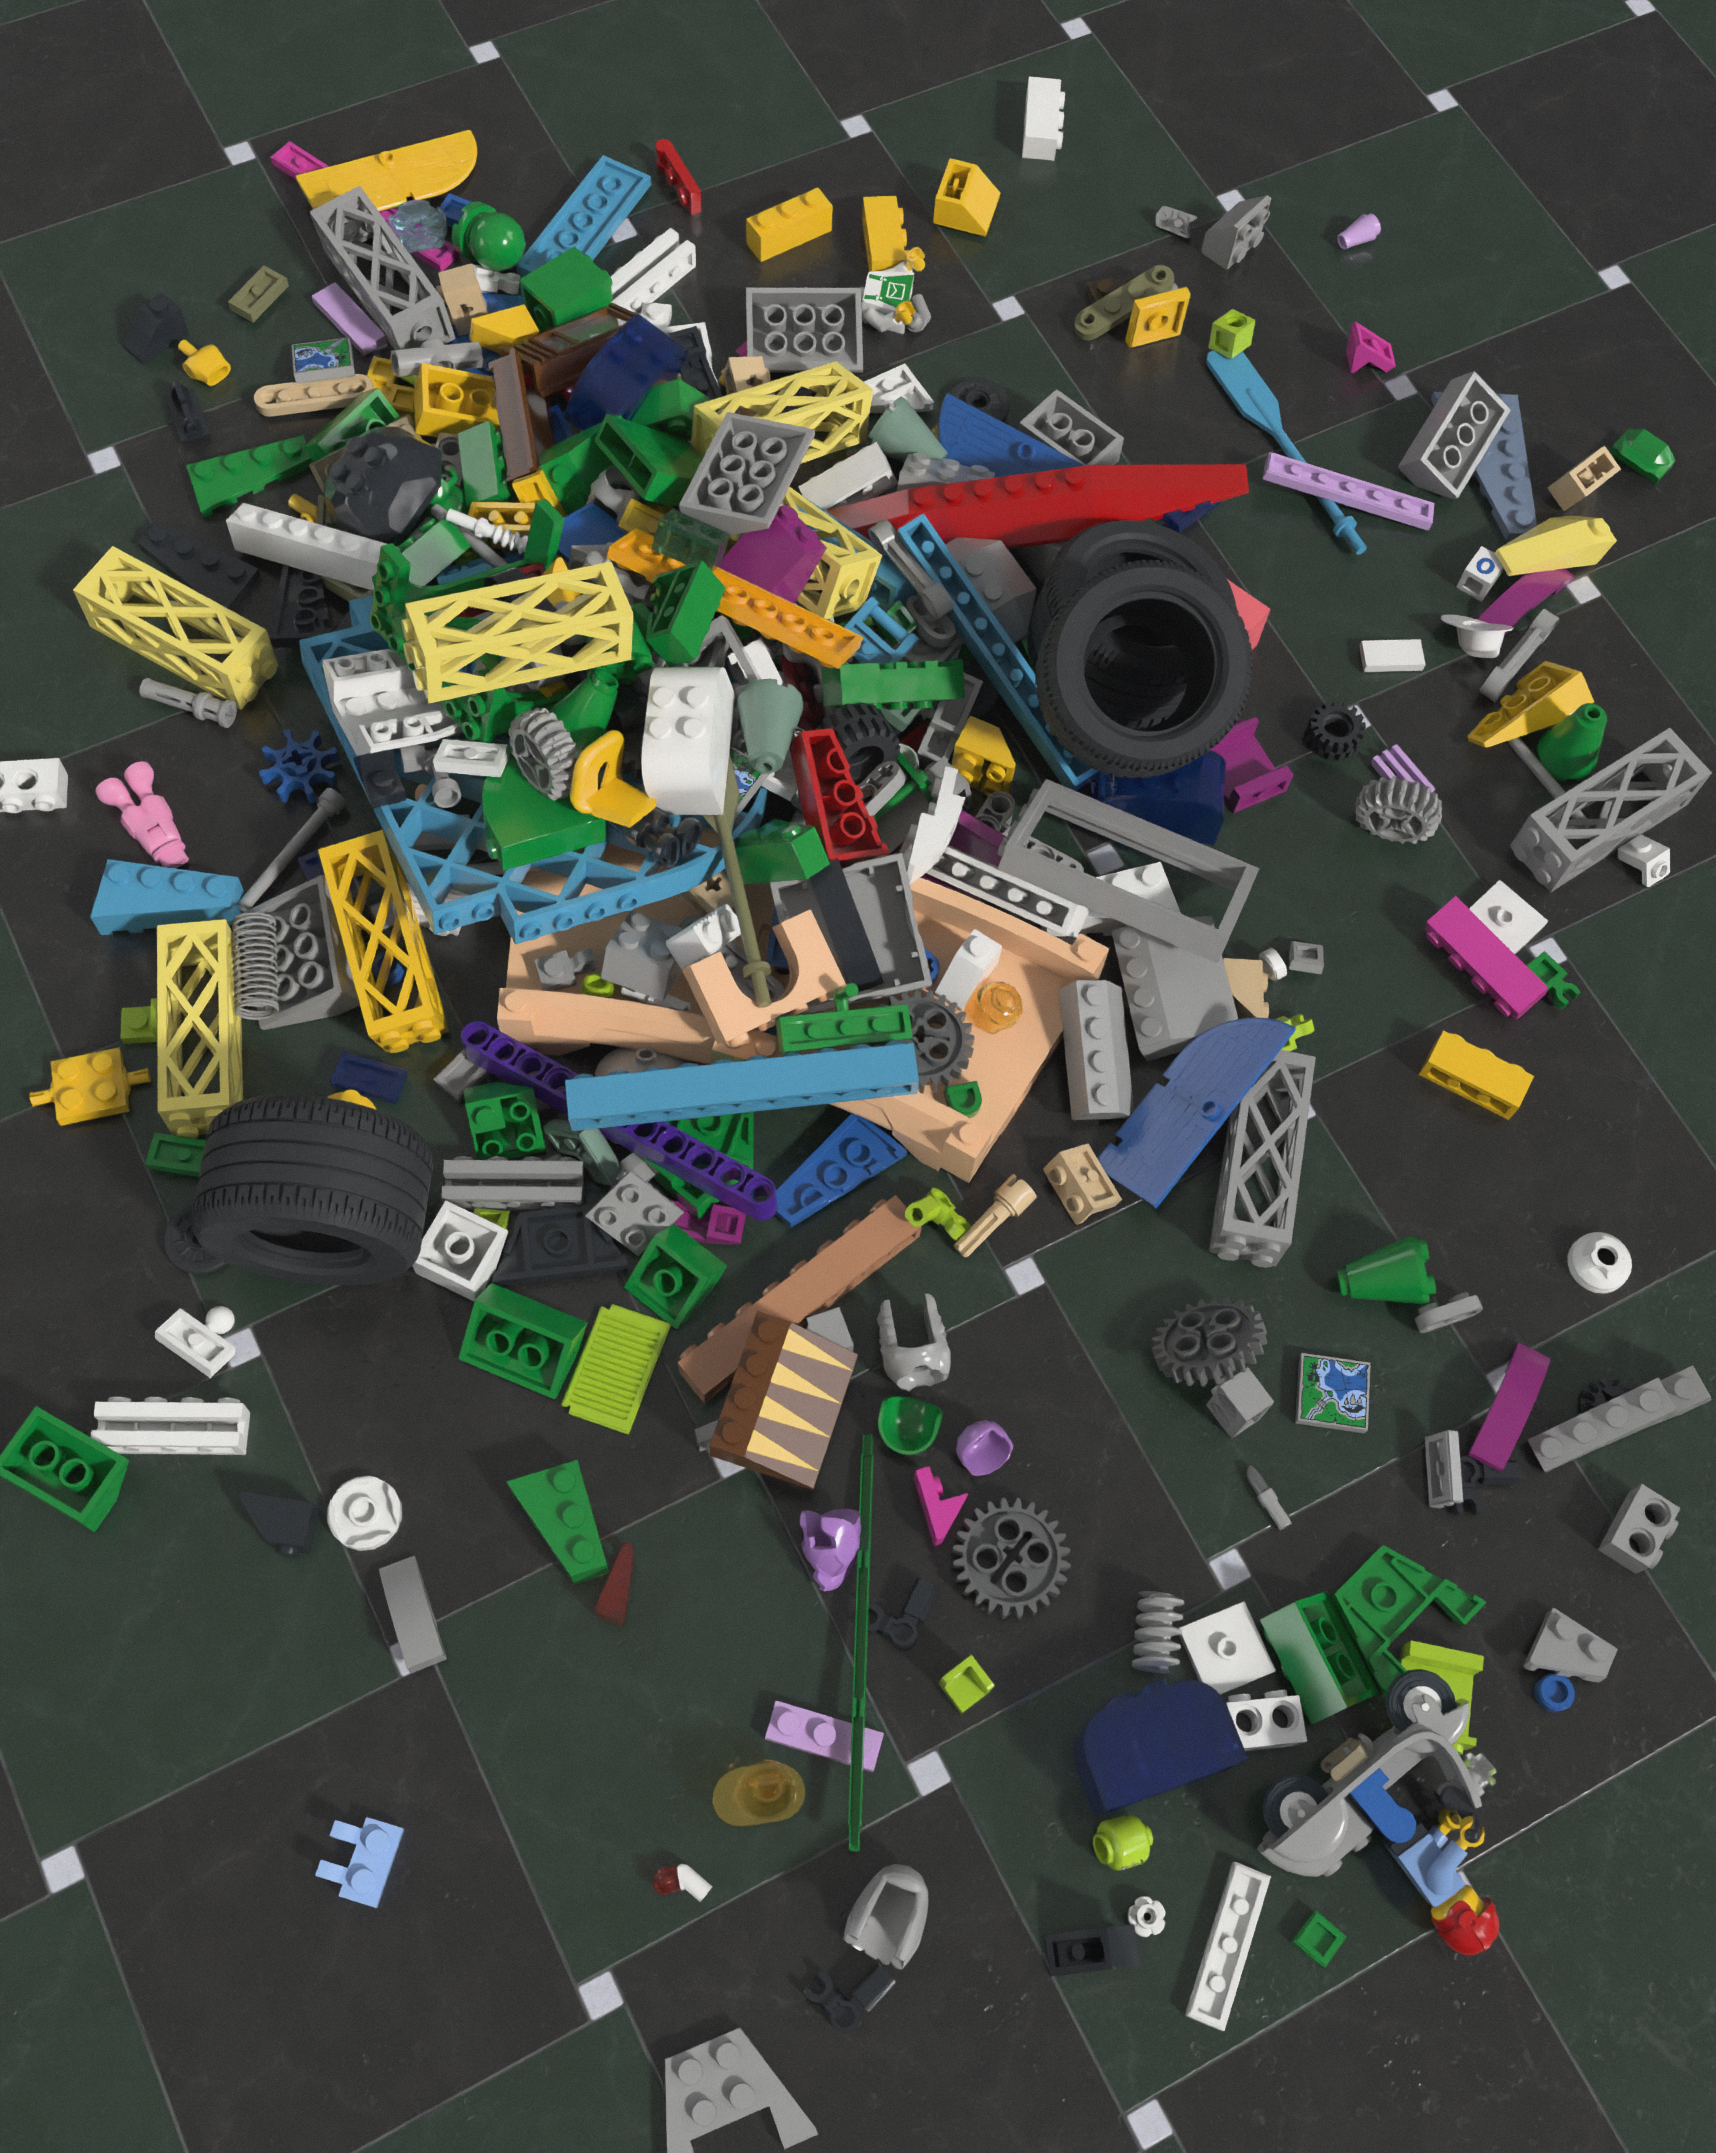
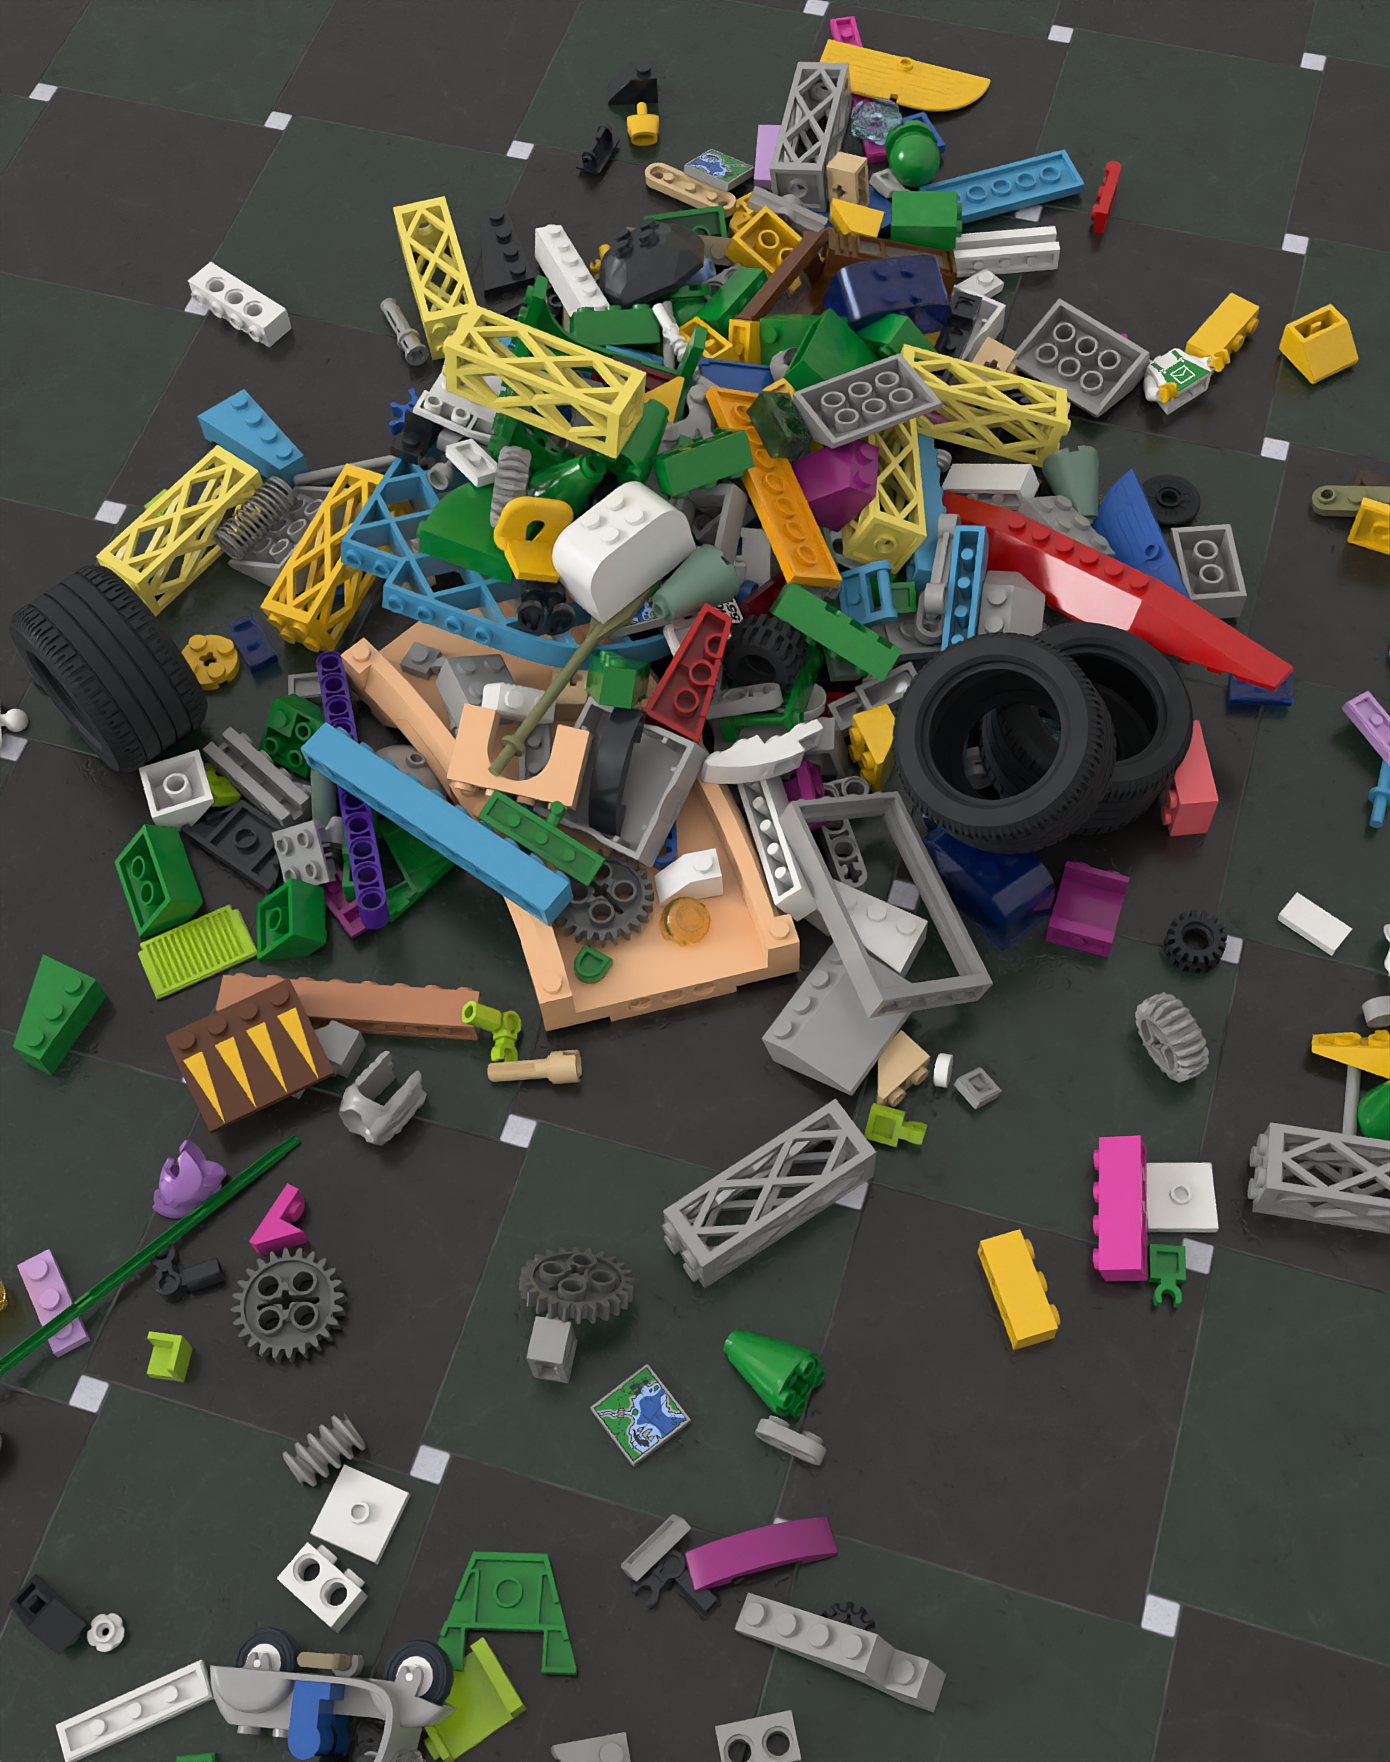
camera: 55 degrees right, 5 degrees down
yellow plate [30,1047,151,1126] -> none
bright pink piece [95,761,189,869] -> none
green wing [186,435,312,519] -> none
olive plate [228,265,289,323] -> none
lime plate [580,973,614,998] -> none
clear red slope [594,1542,634,1628] -> none
yellow brick [746,188,833,262] -> none
blue wing [775,1113,907,1228] -> none
white wing [864,364,934,413] -> none
green helmet [878,1396,943,1455] -> none
light grey arm [907,294,931,332] -> none
medium lavender hair [956,1420,1013,1476] -> none
tan bracket [1044,1144,1122,1225] -> none
light grey slope [1059,980,1134,1120] -> none
clear blue brick [1073,1680,1248,1818] -> none
lime head [1093,1814,1153,1871] -> none
blue door [1097,1017,1296,1208] -> none
light grey piece [1246,1465,1292,1530] -> none
green slope [1260,1591,1379,1724] -> none
lavender tile [1370,744,1435,792] -> none
white piece [1568,1232,1632,1294] -> none
white bracket [1618,834,1670,887] -> none

